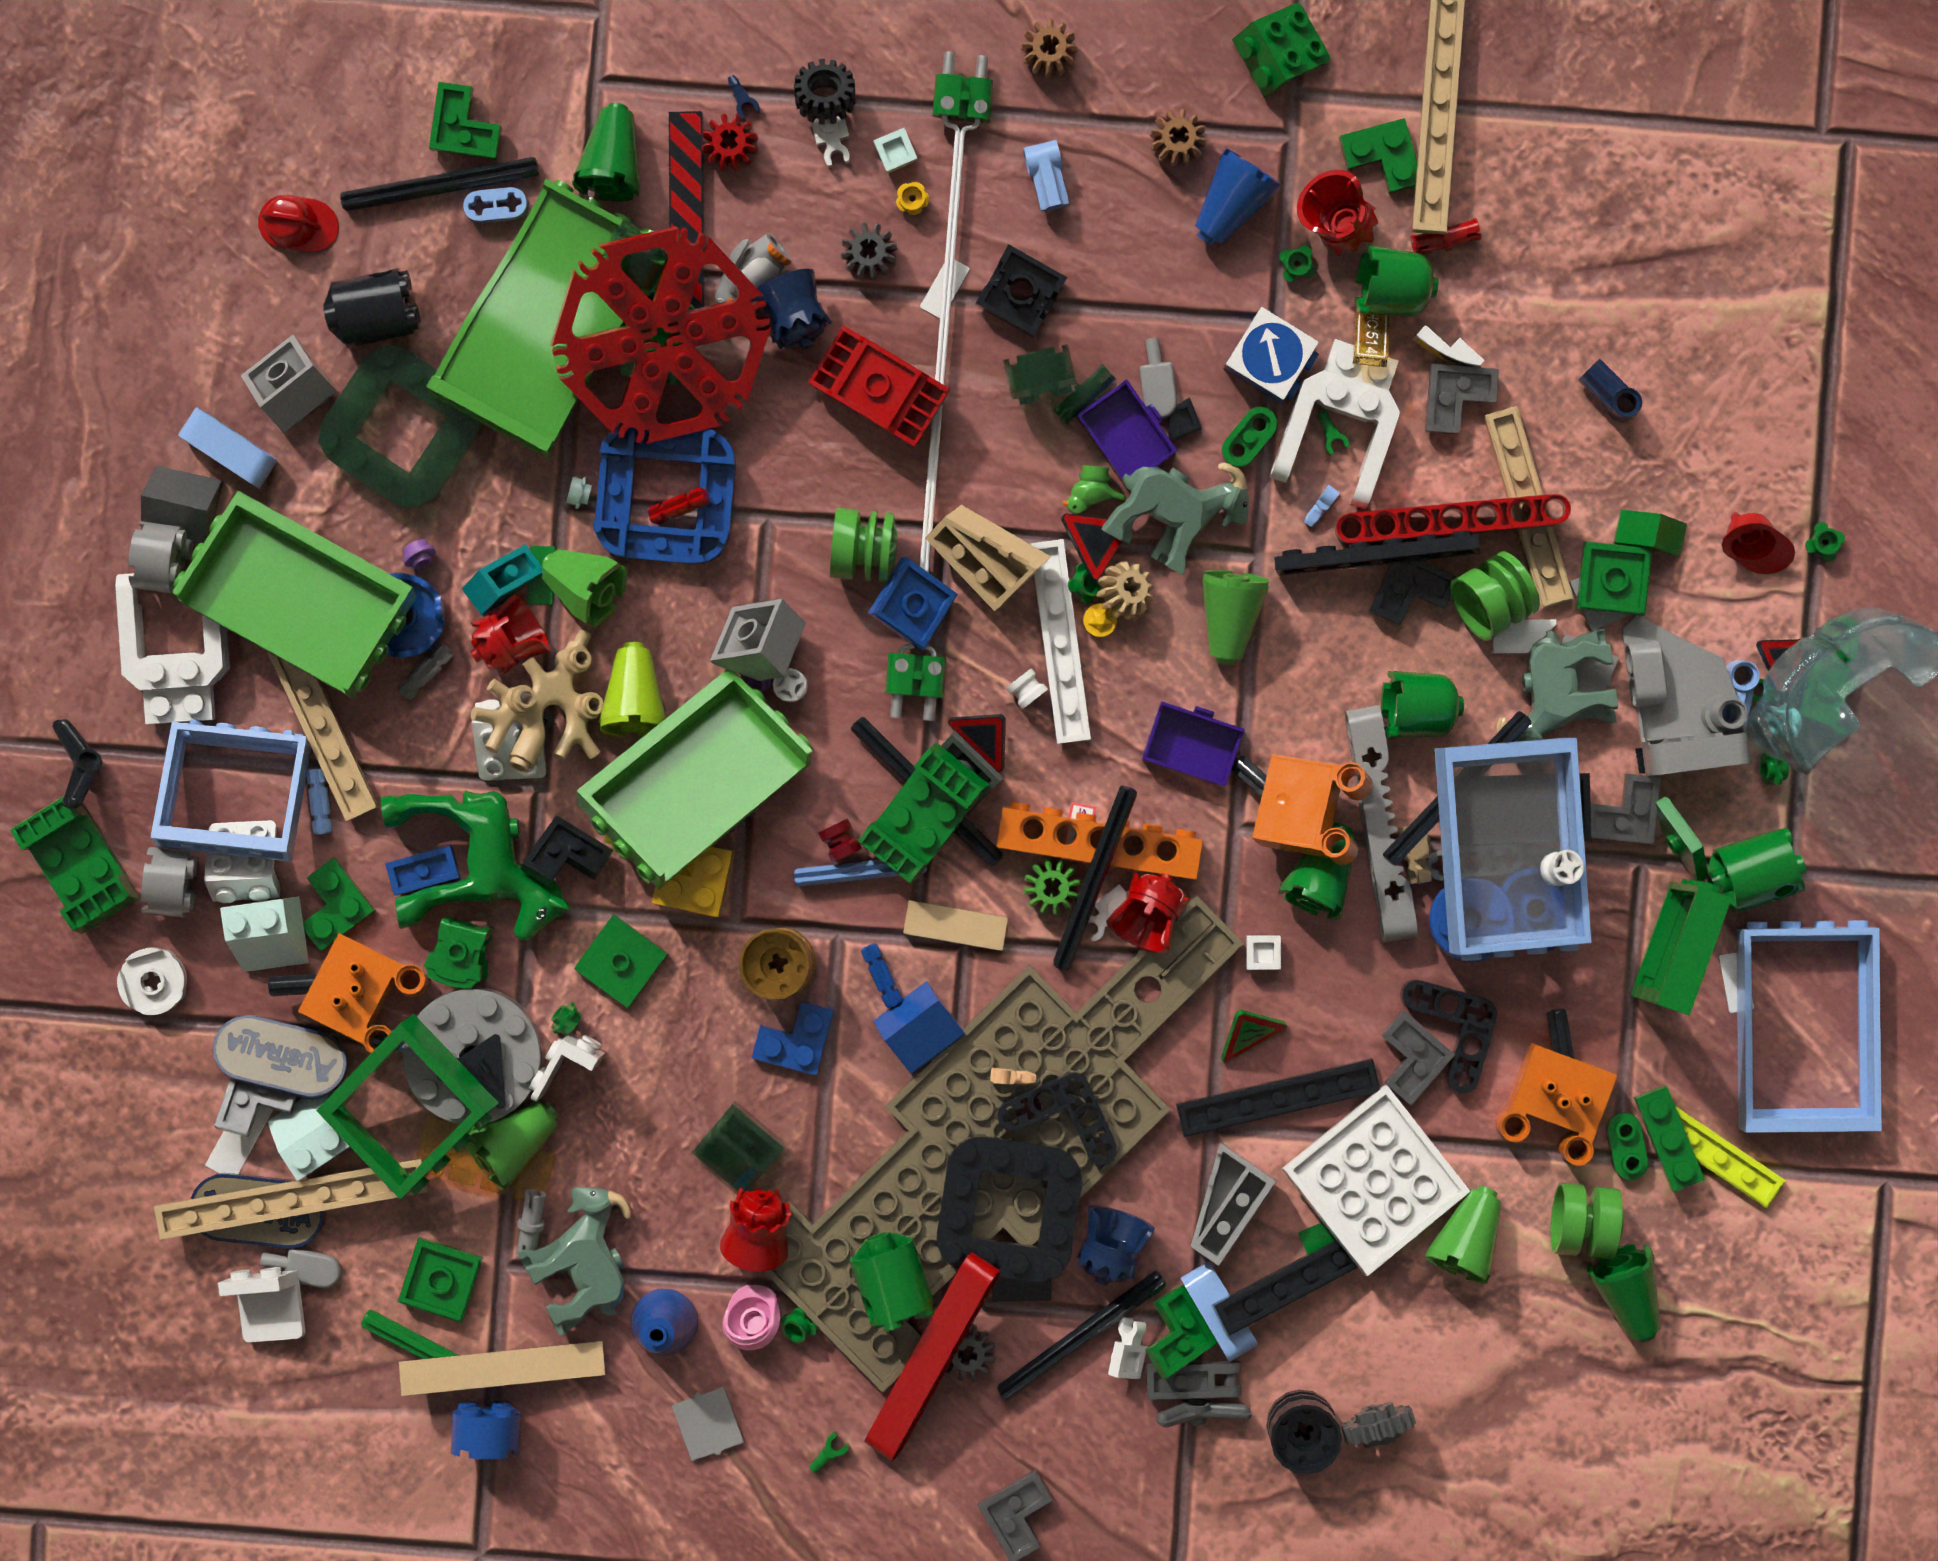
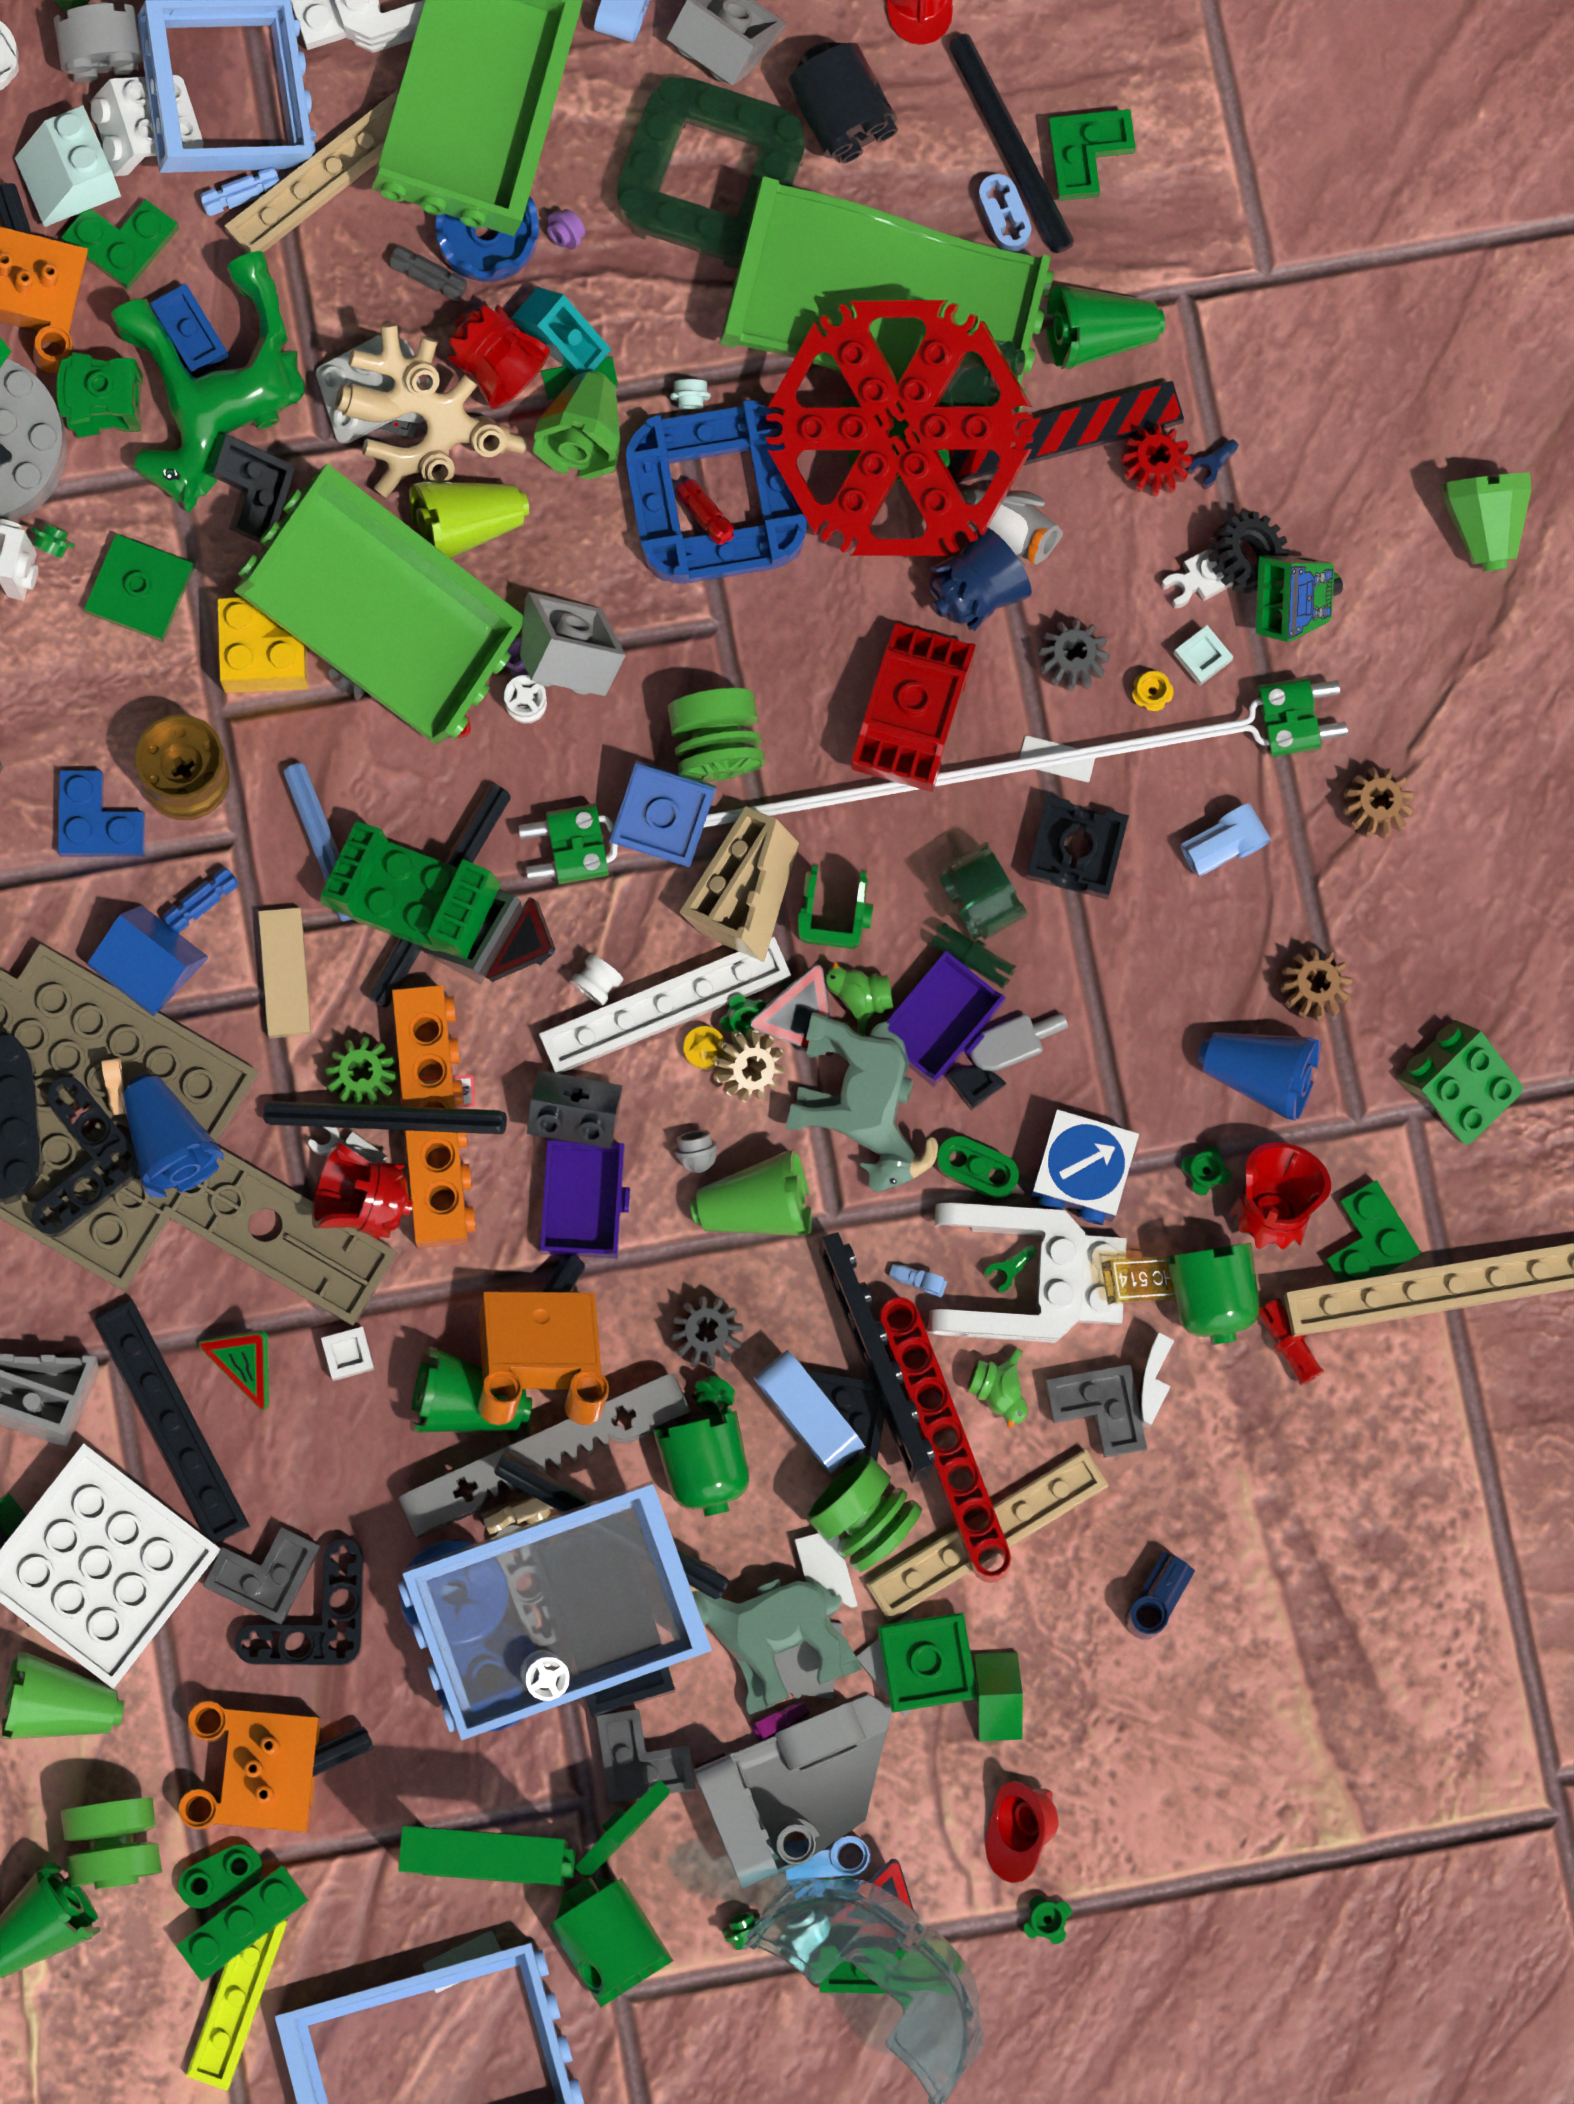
camera: 70 degrees right, 10 degrees down
dark red wheel [818,818,863,863] -> none
none -> blue cone [122,1074,224,1198]
none -> black brick [526,1070,623,1149]
none -> dark grey gear [670,1295,743,1369]
none -> light grey plate [675,1130,718,1173]
none -> green plate [692,1376,735,1415]
none -> magenta piece [751,1702,809,1742]
none -> light blue beam [753,1350,865,1474]
none -> green piece [798,863,873,949]
none -> bright green animal [967,1348,1028,1428]
none -> green torso [1256,555,1343,642]

